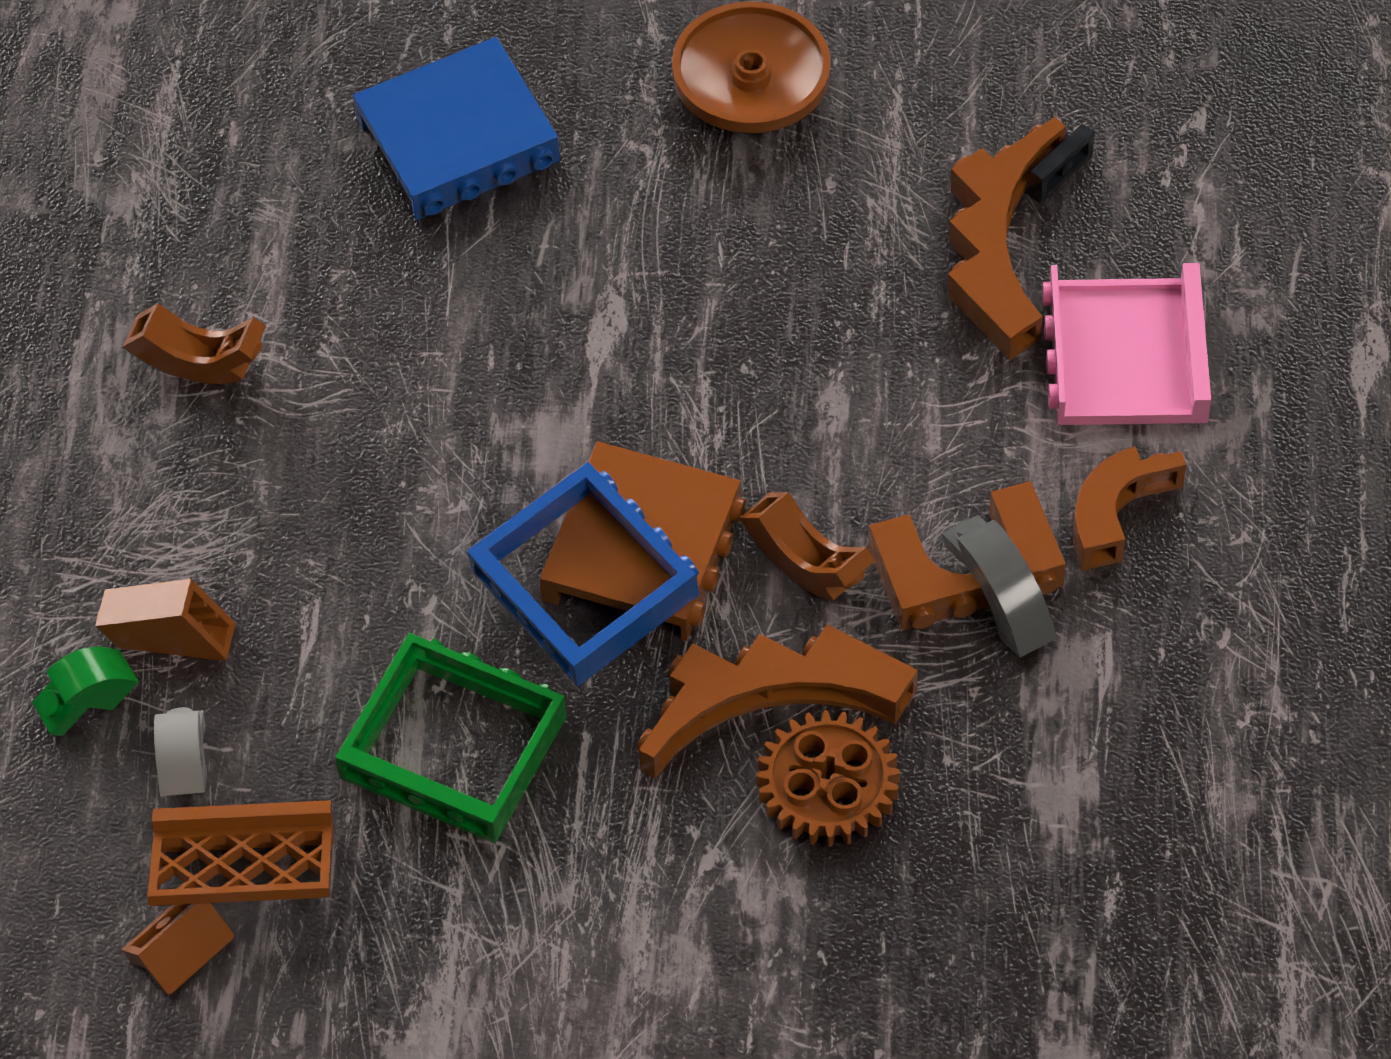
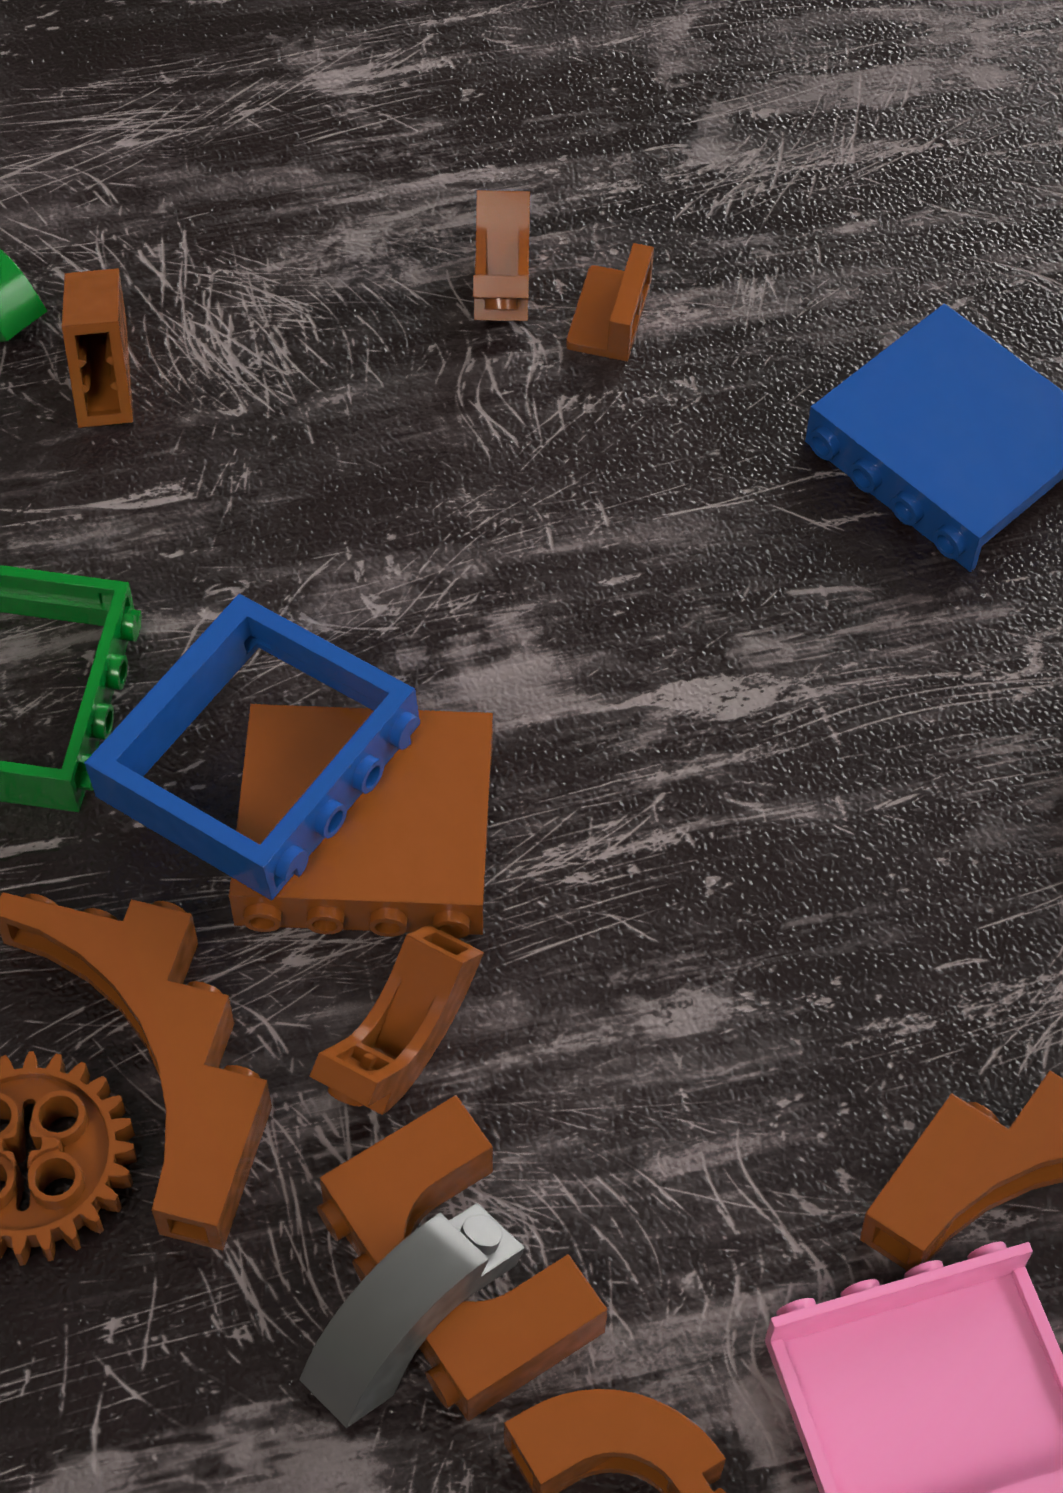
camera: 70 degrees right, 0 degrees up
none -> dark orange panel [566,243,654,362]

